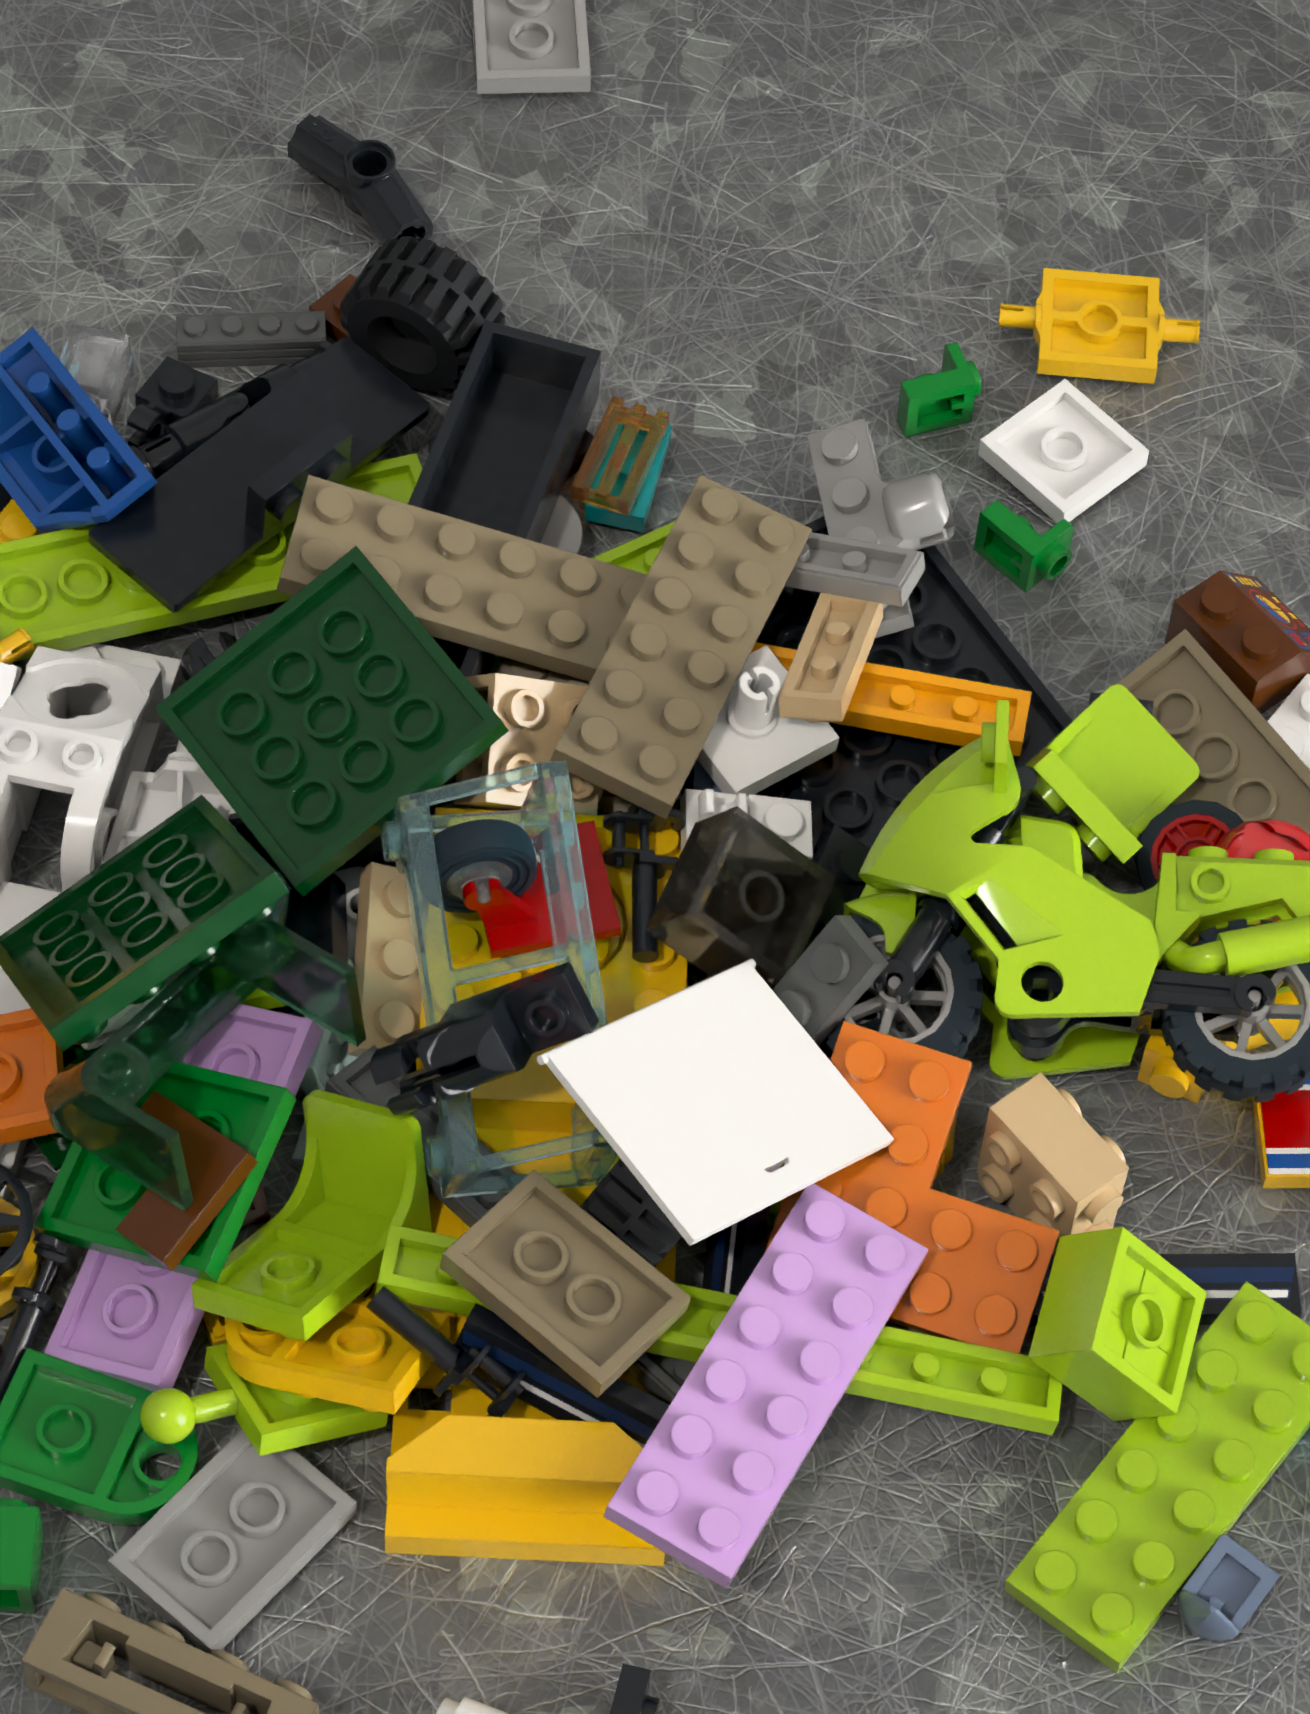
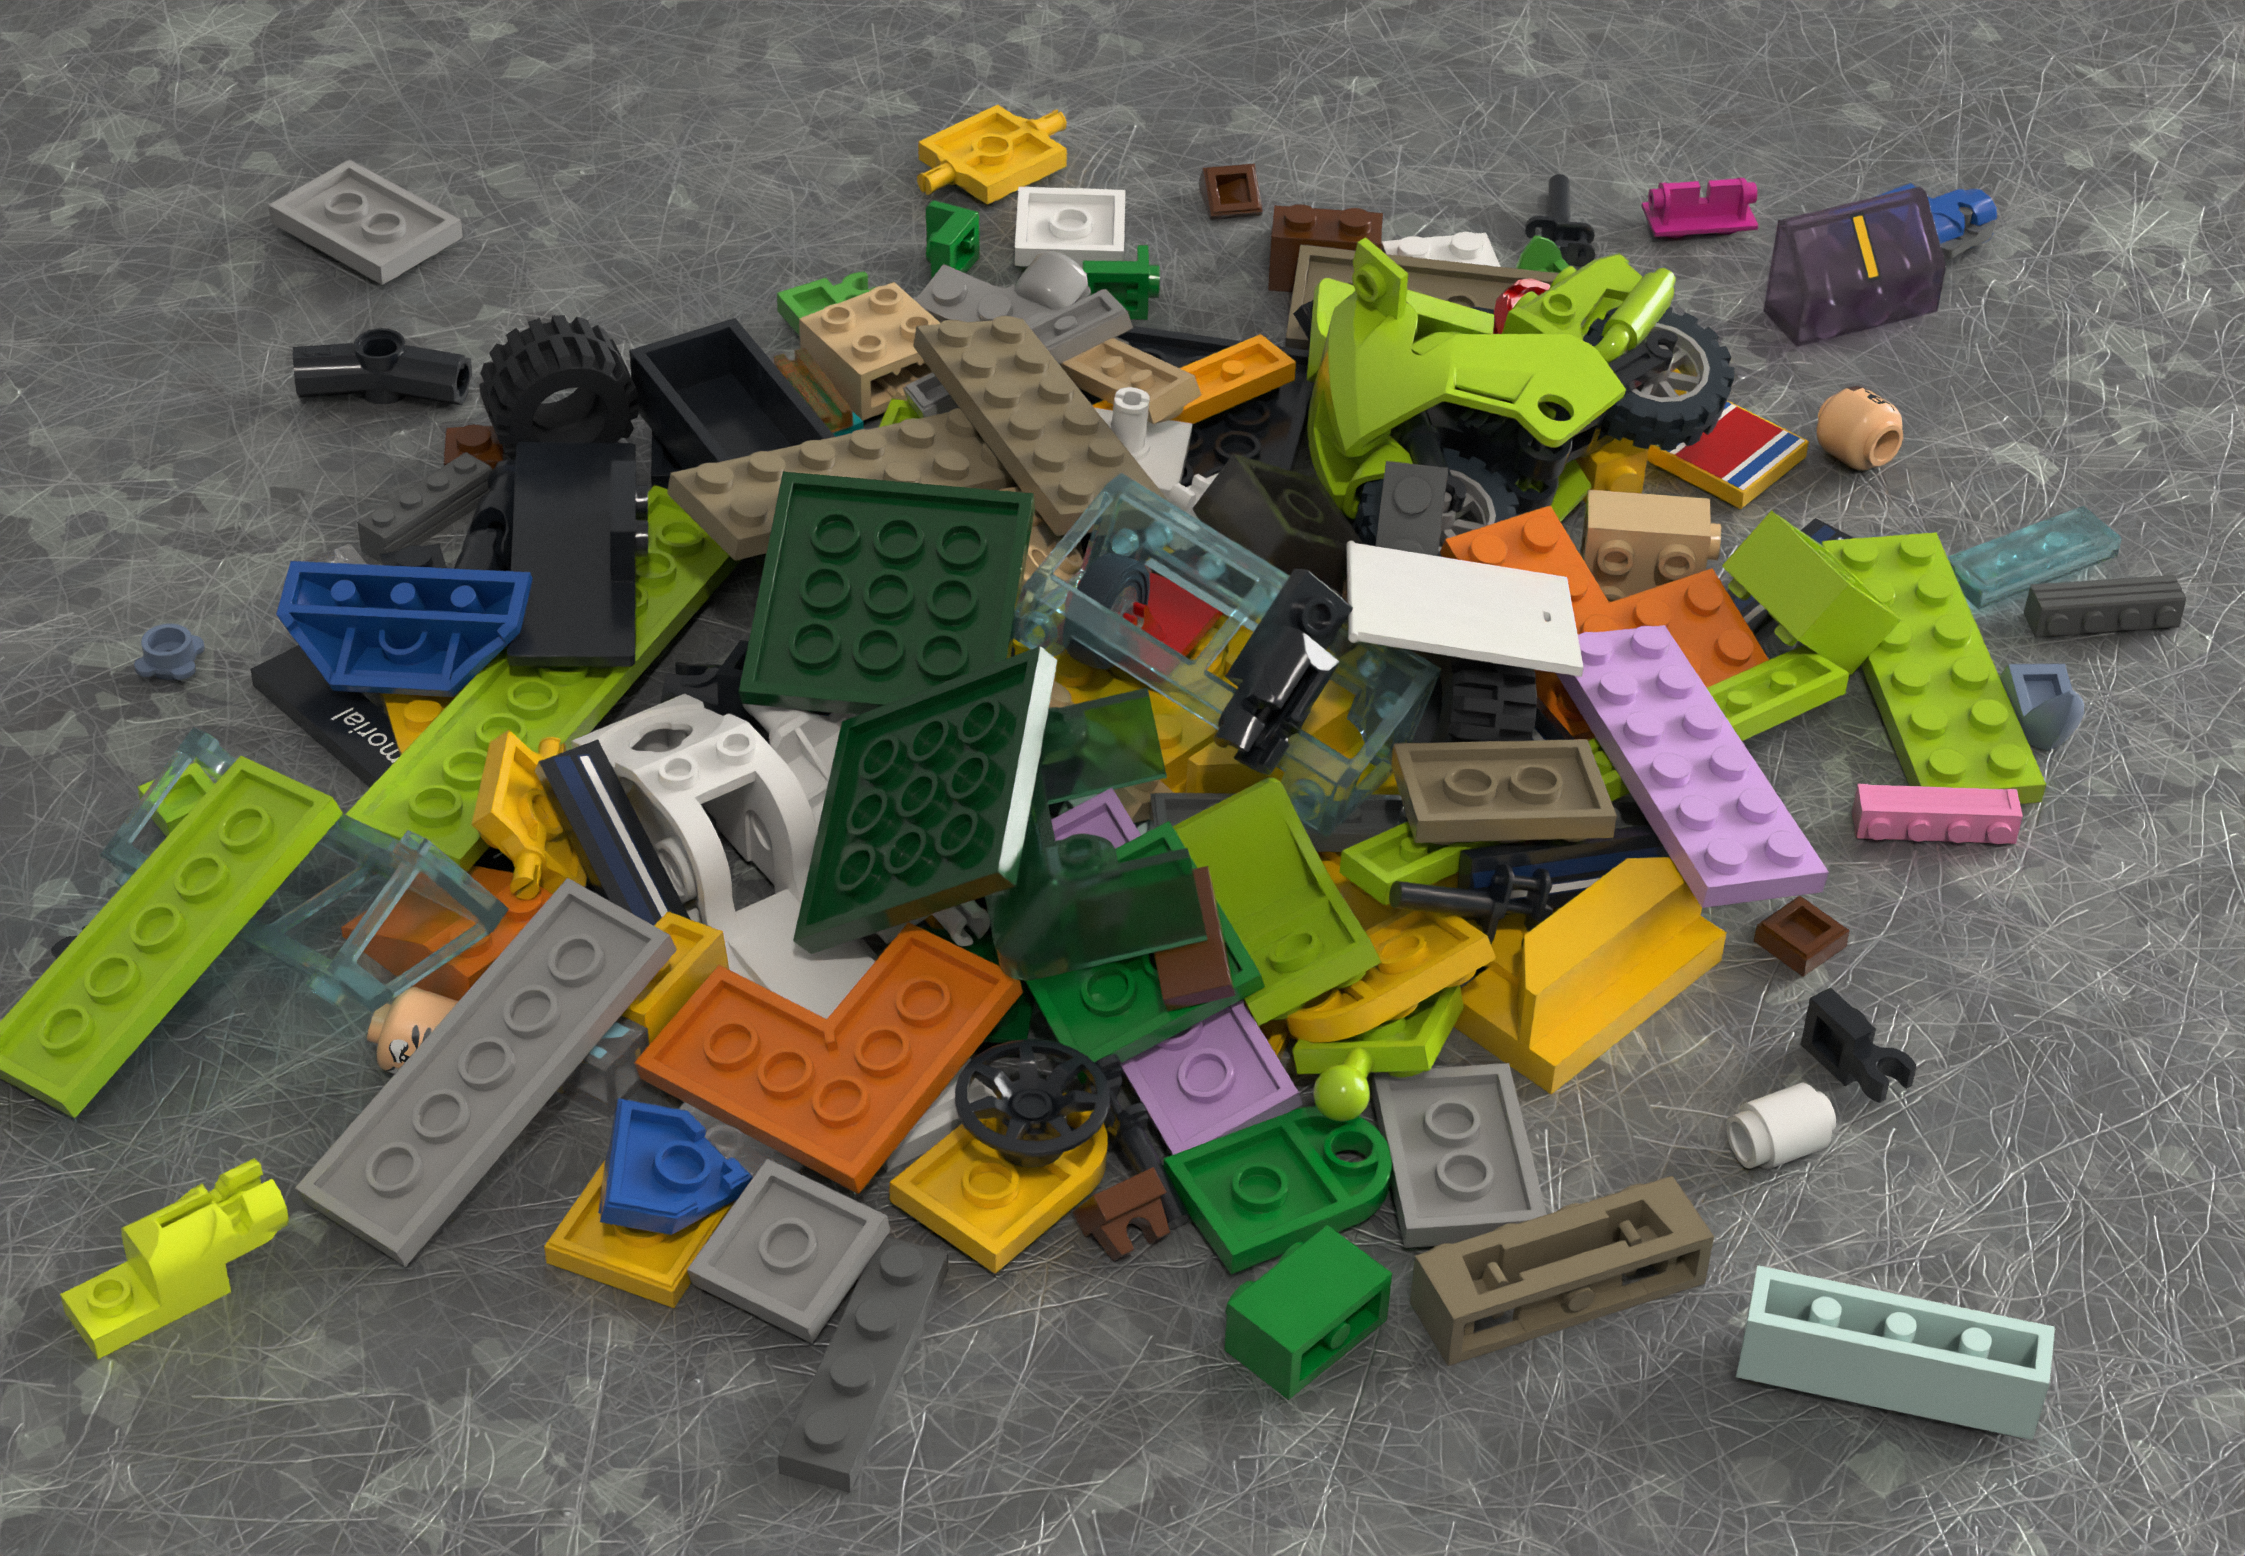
camera: 45 degrees left, 15 degrees down
none -> bright green plate [777,272,878,336]
none -> tan brick [799,282,940,421]
none -> reddish brown slope [1198,163,1263,220]
none -> reddish brown tile [1754,896,1850,977]
none -> bright pink piece [1852,784,2023,844]

